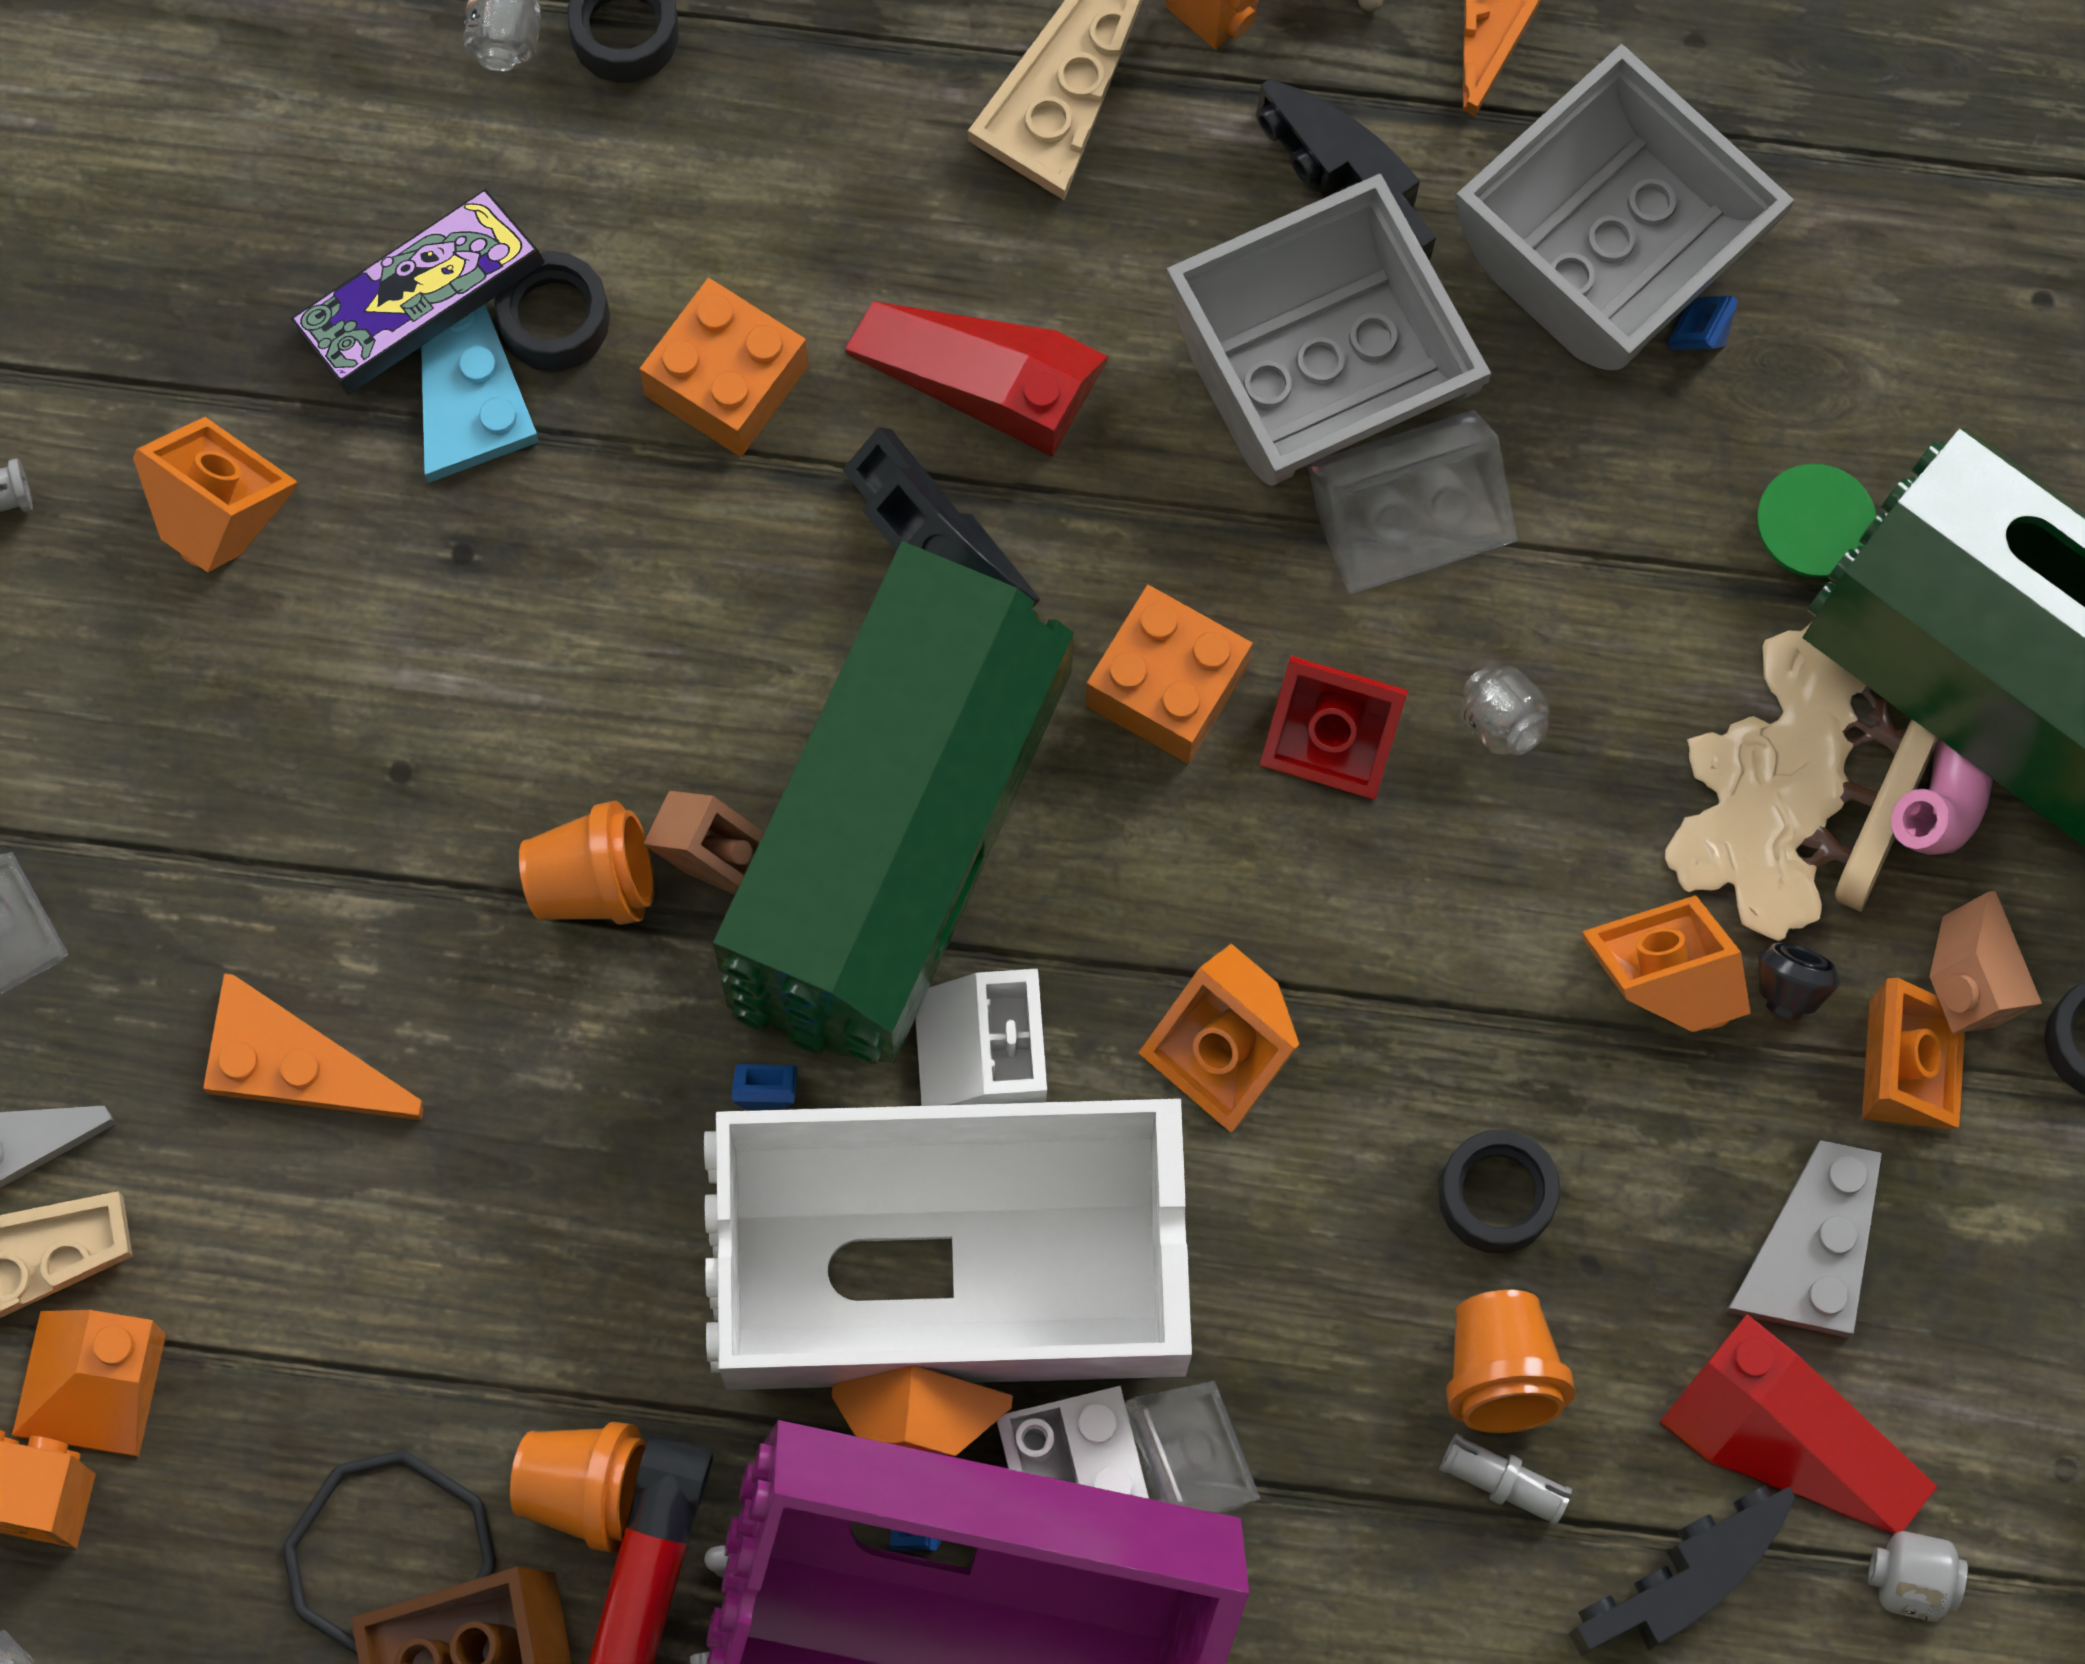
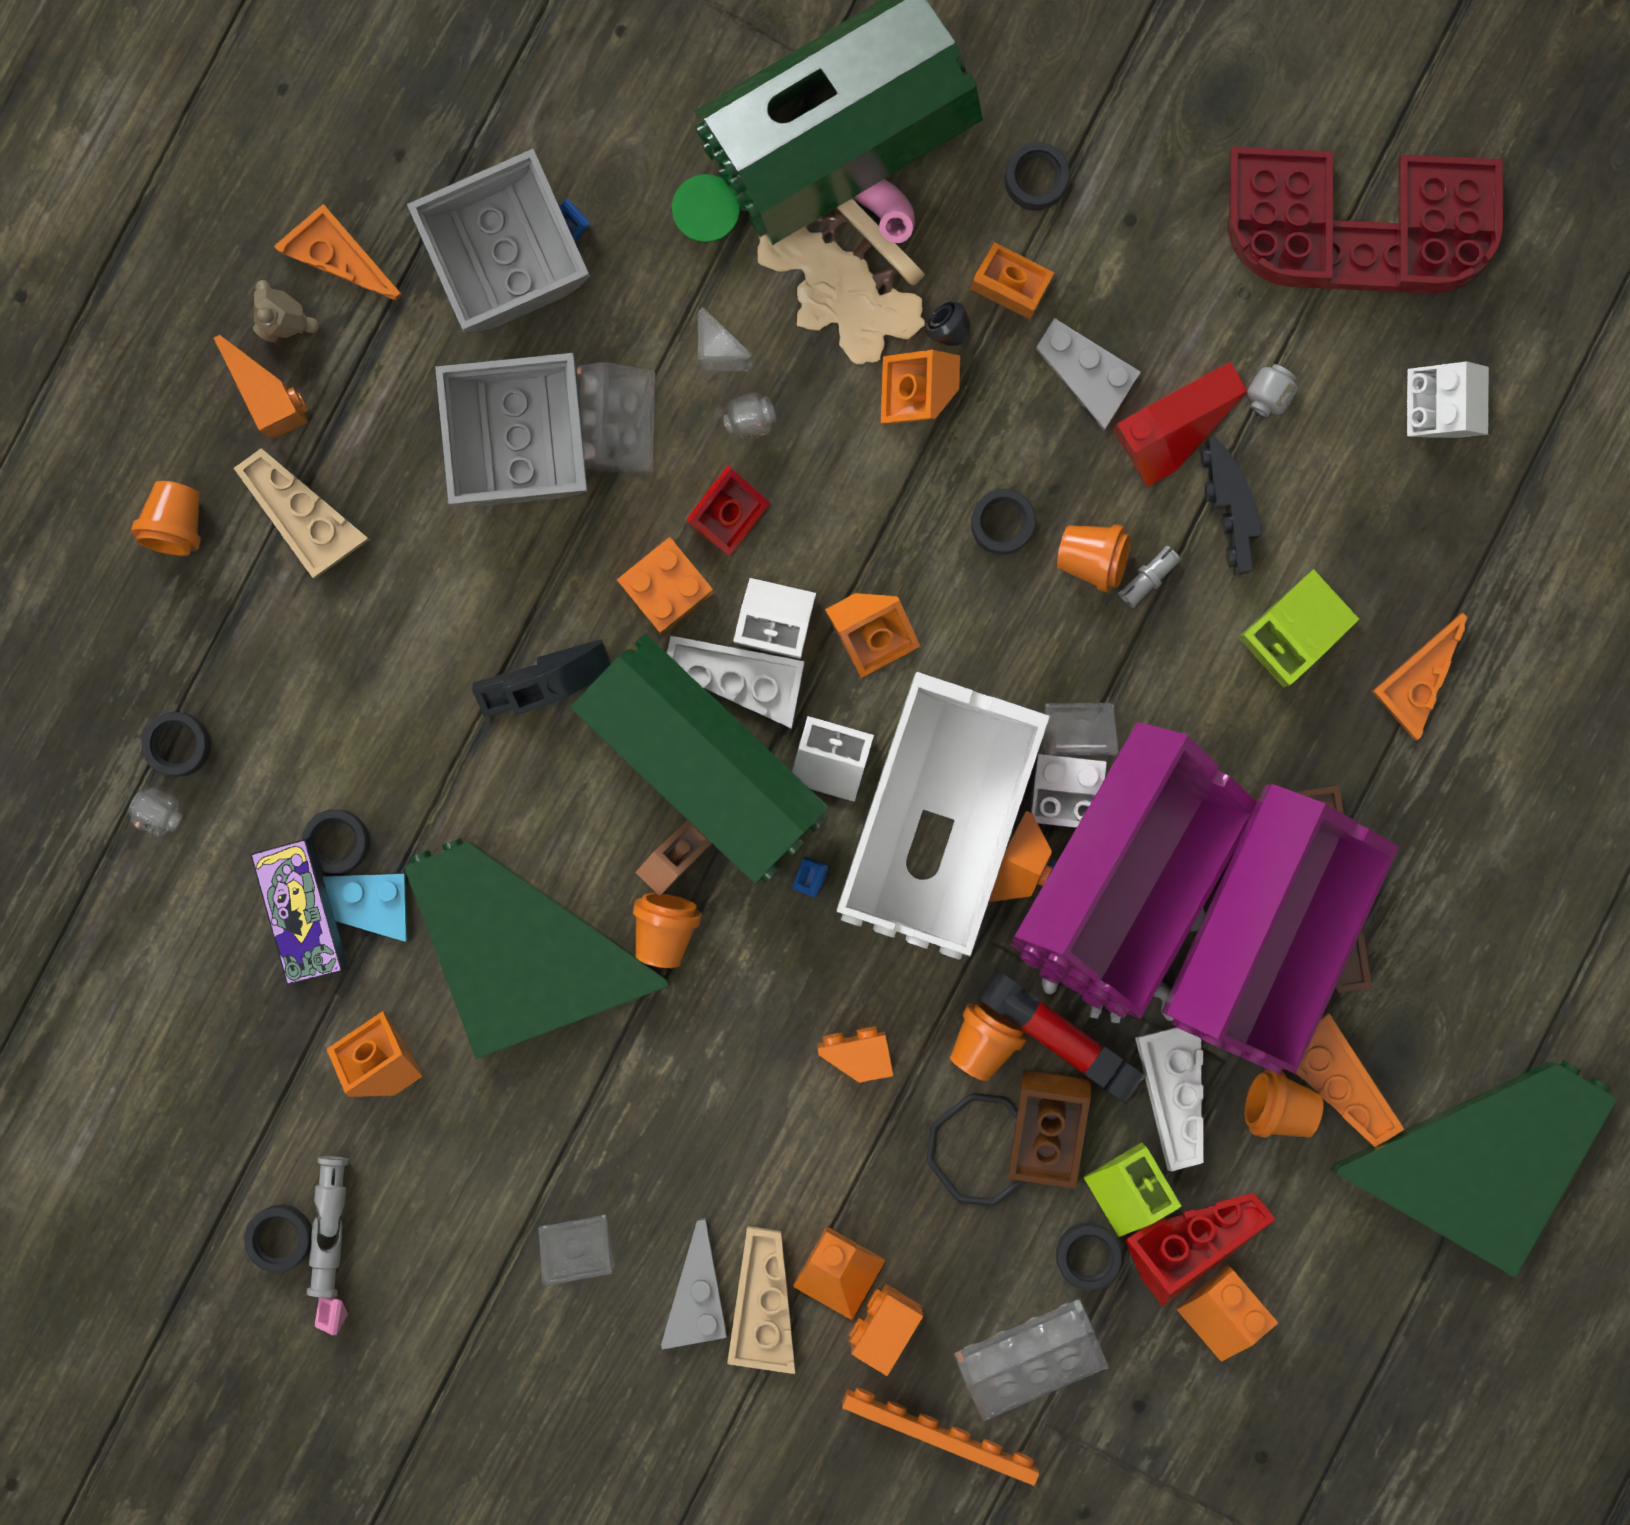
camera: 65 degrees left, 15 degrees up
orange wing [203,974,424,1121] -> none
orange brick [639,277,809,457] -> none
red wedge [845,301,1108,457] -> none
black slope [1256,79,1436,262] -> none
nougat slope [1929,891,2042,1034] -> none
none -> dark green slope [404,838,671,1059]
none -> white wing [667,636,804,729]
none -> clear slope [698,307,753,372]
none -> white slope [733,578,816,660]
none -> orange slope [817,1026,893,1083]

